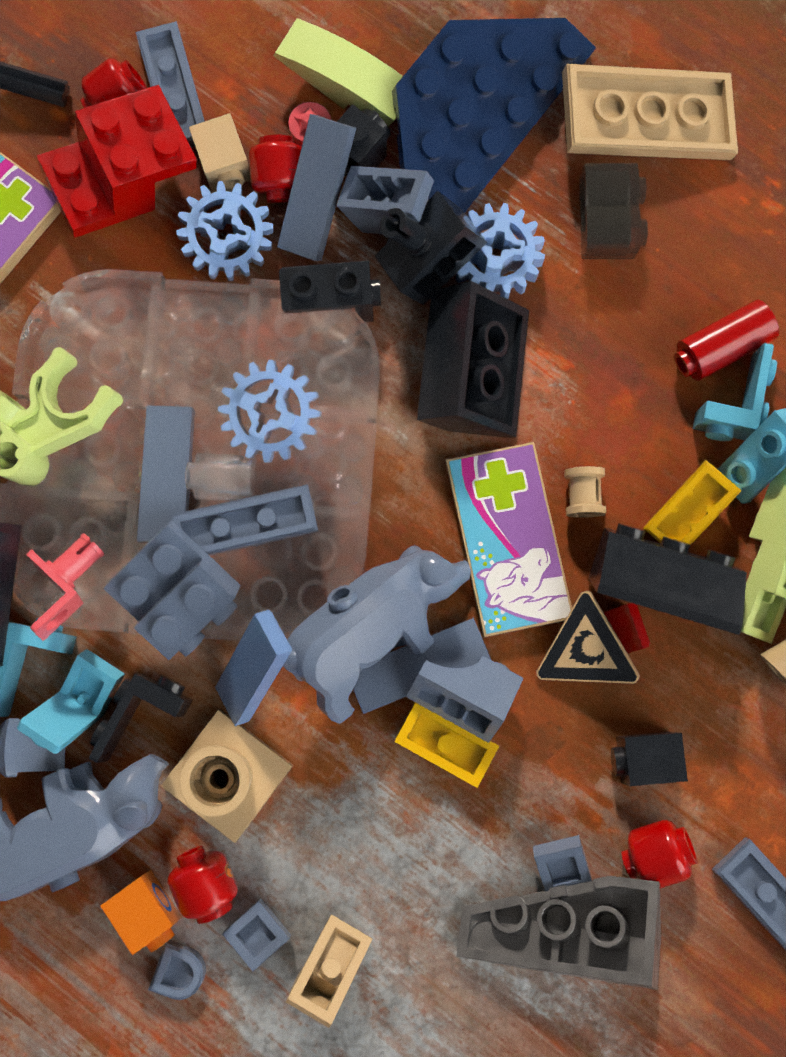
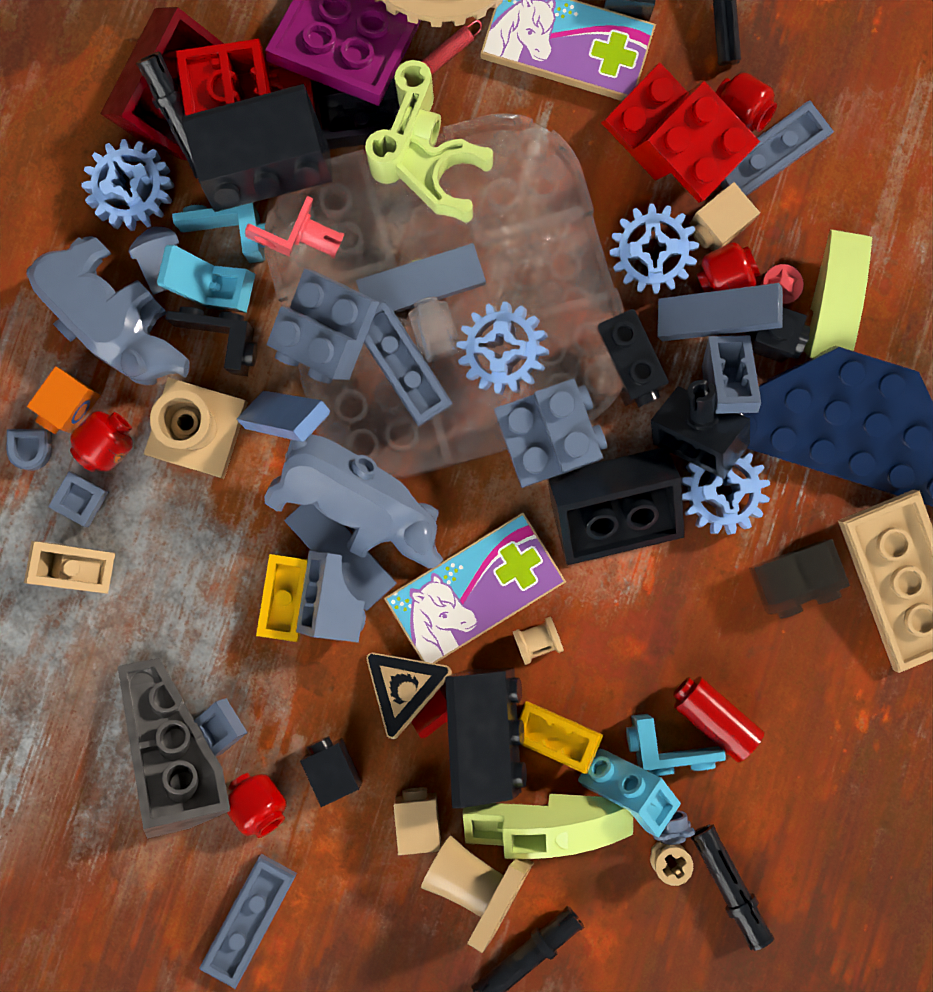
camera: 65 degrees right, 5 degrees up
none -> tan brick [394,787,441,855]
none -> sand blue plate [494,378,607,488]

